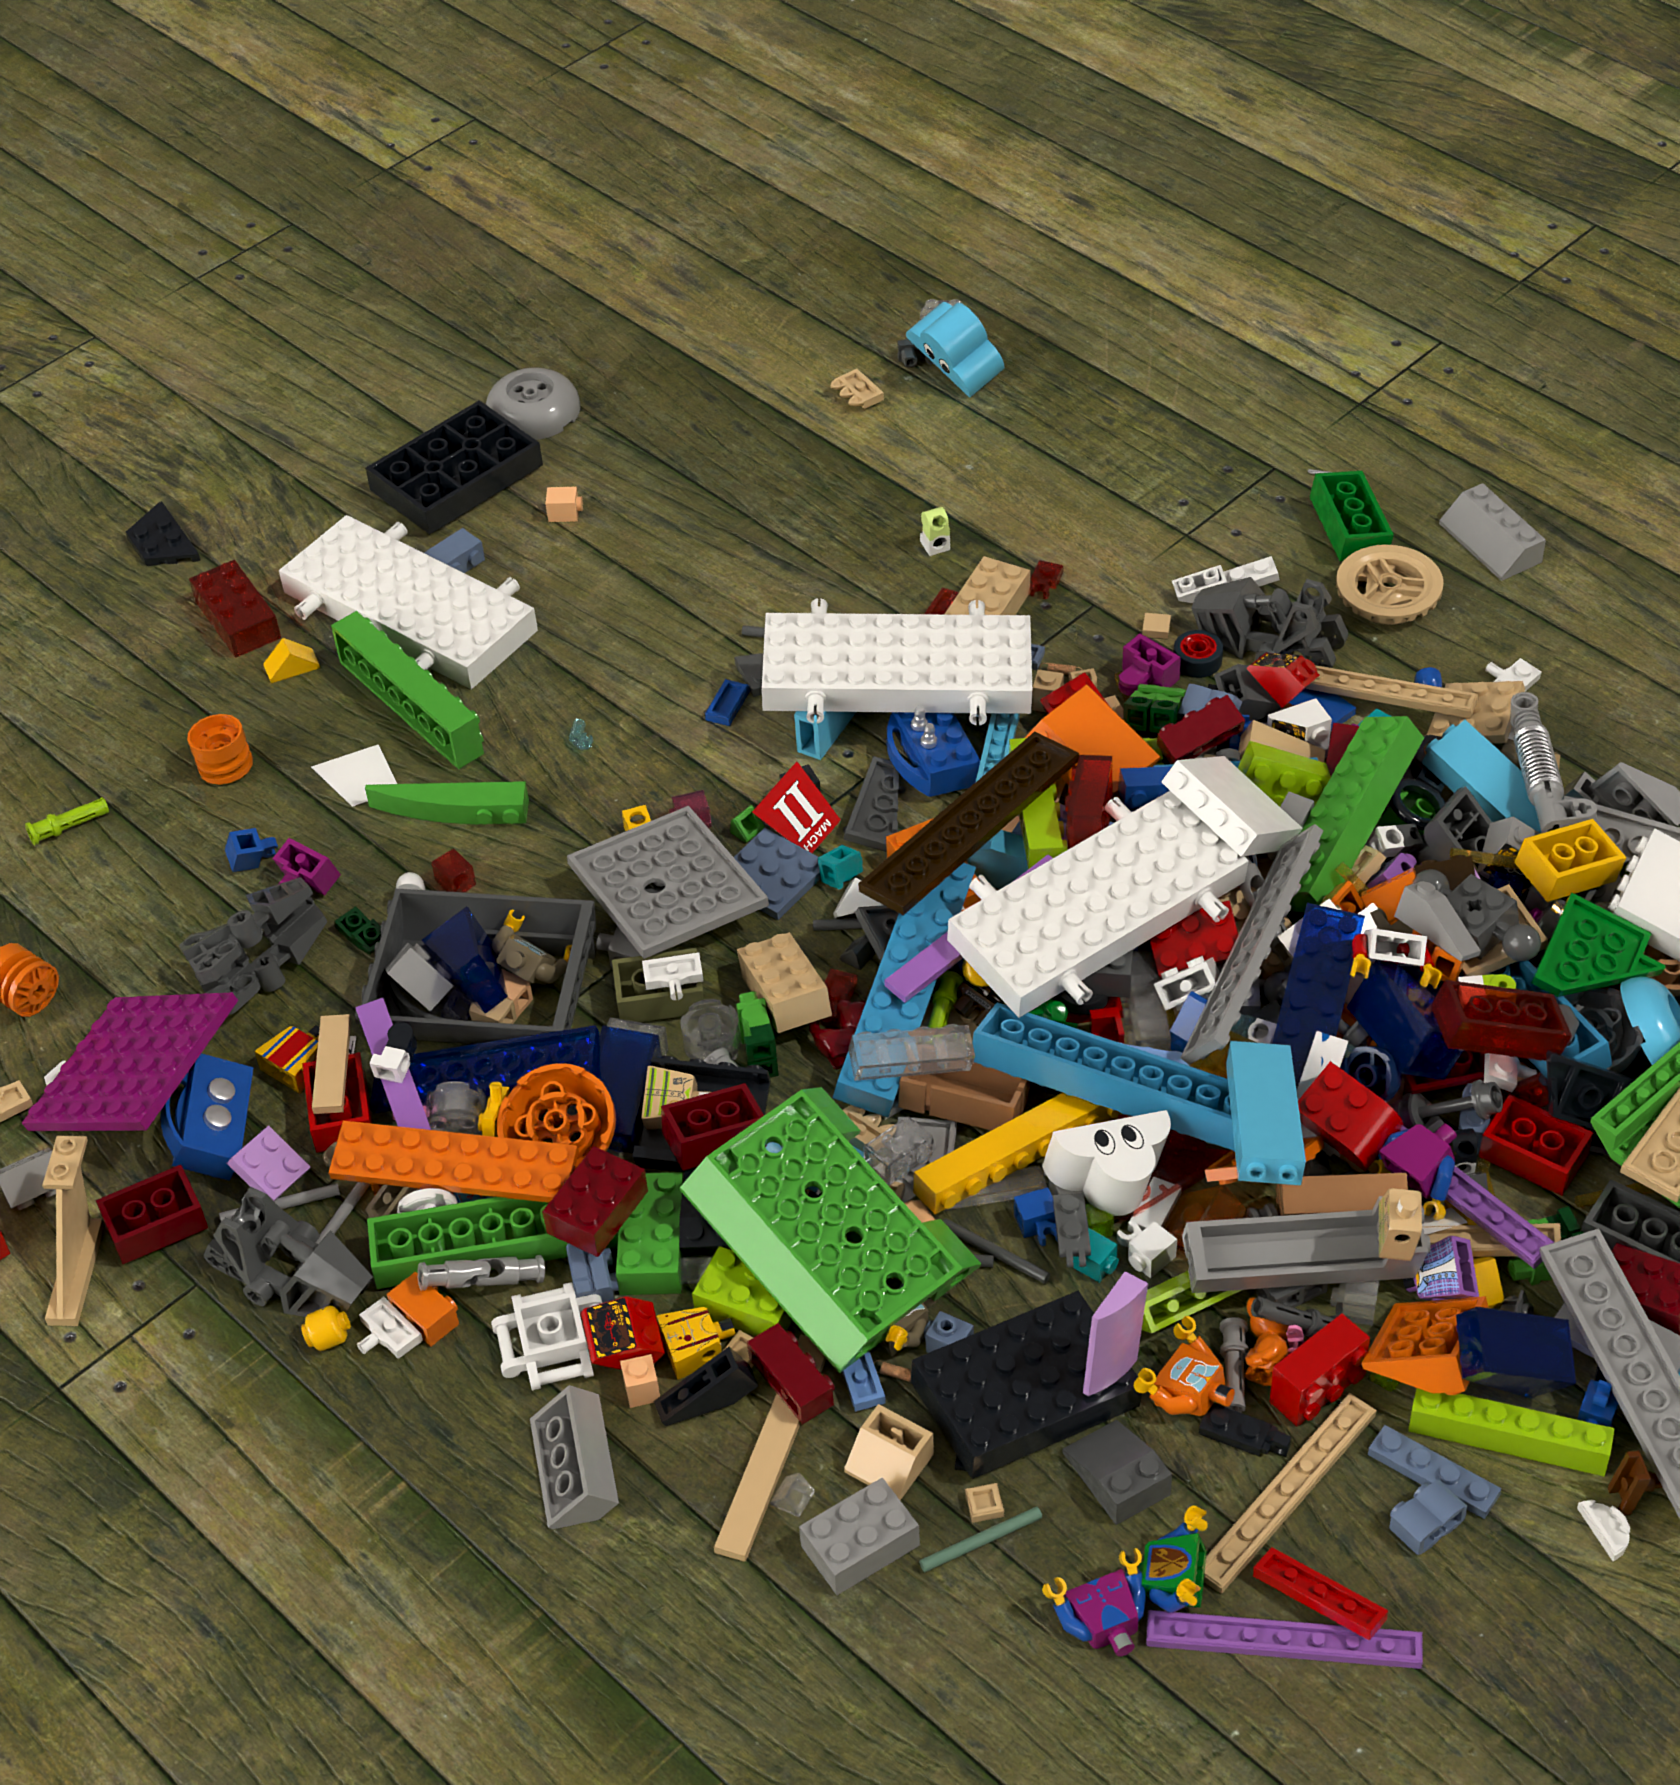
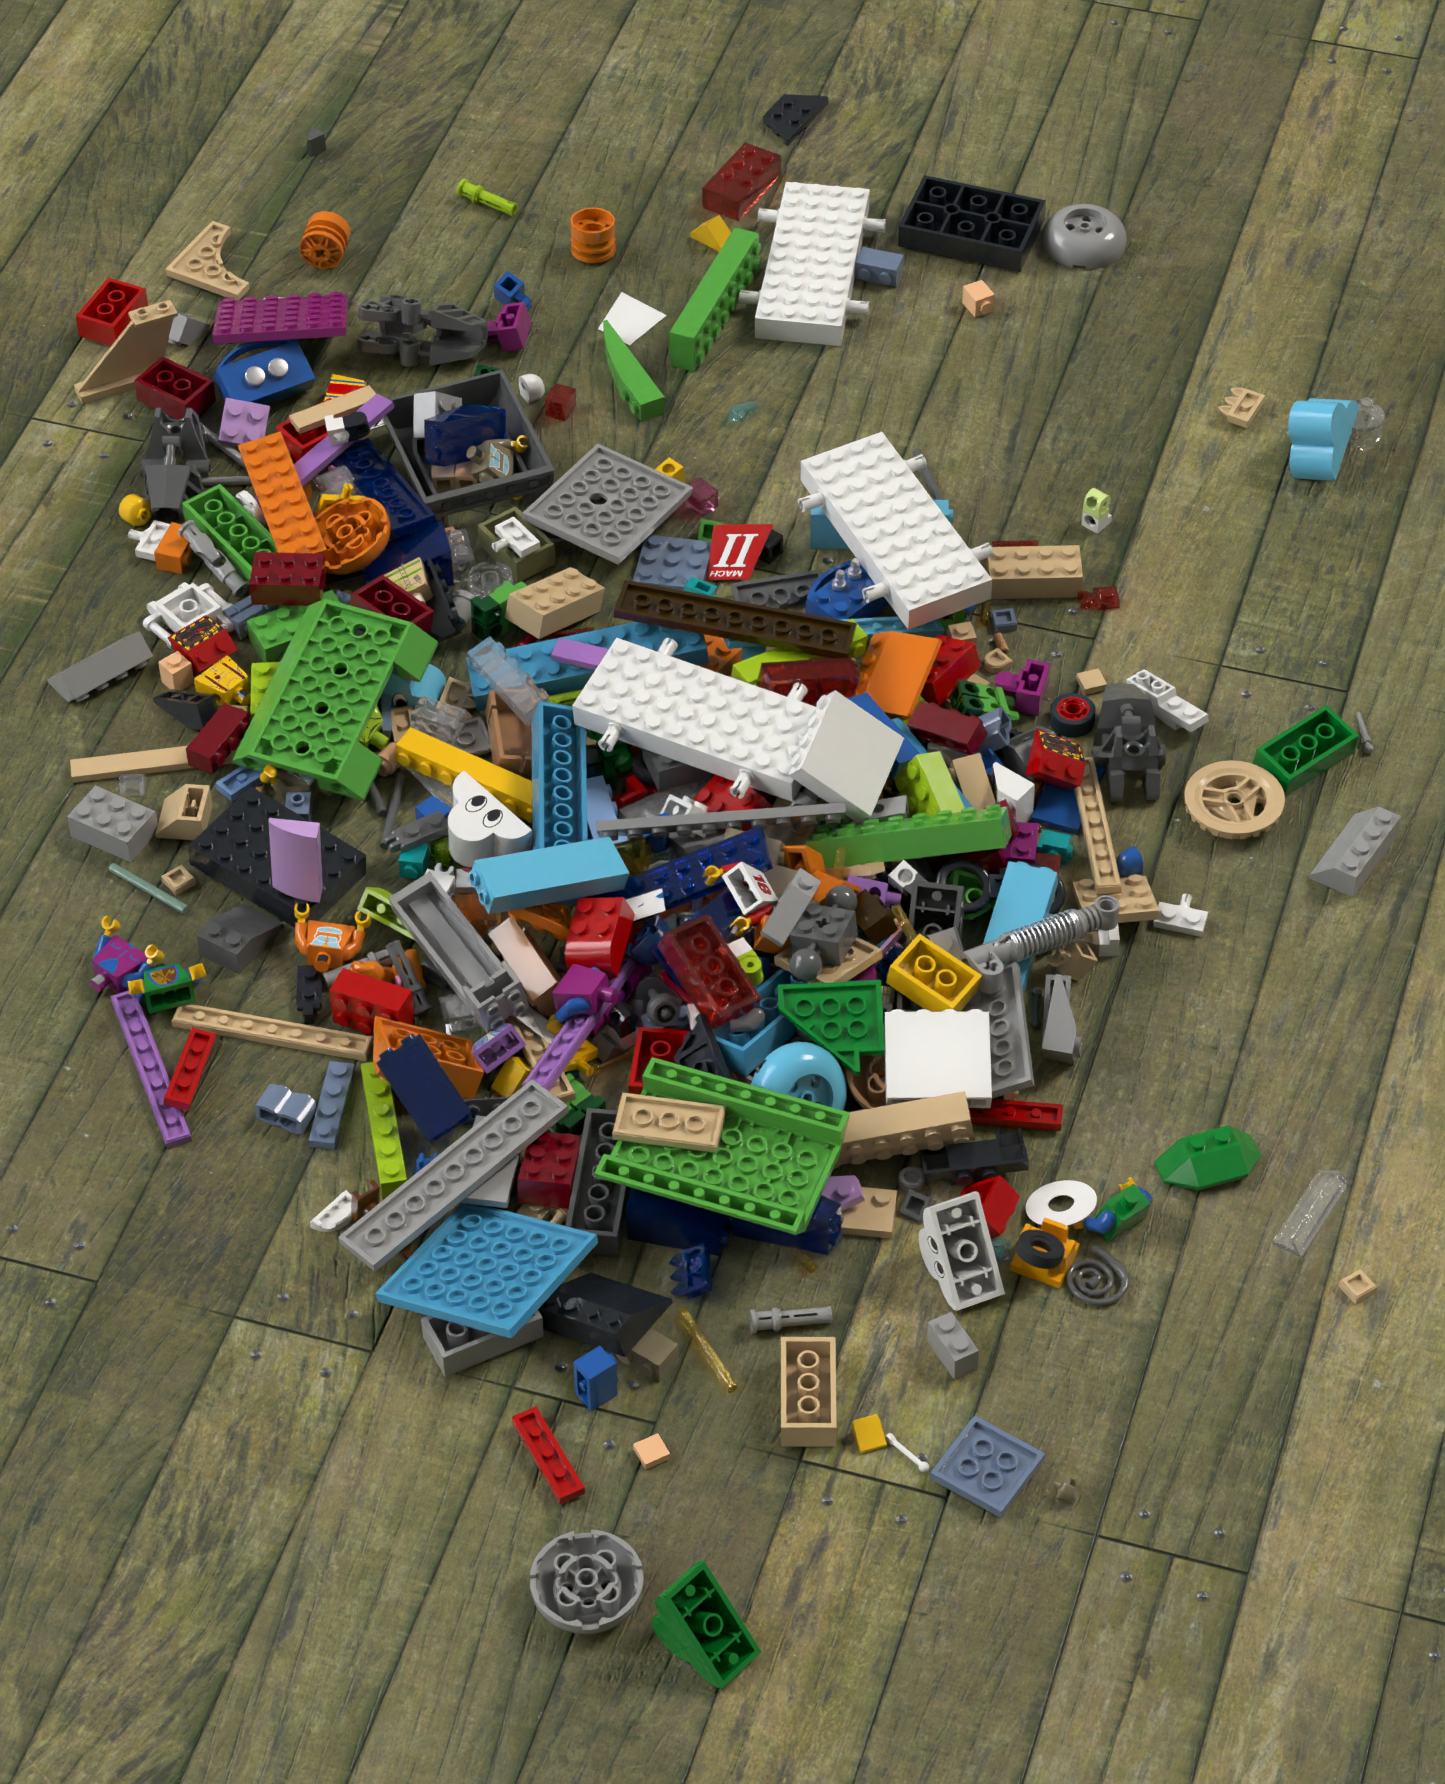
camera: 60 degrees right, 0 degrees up
tan torso [1379,1188,1422,1261] -> none

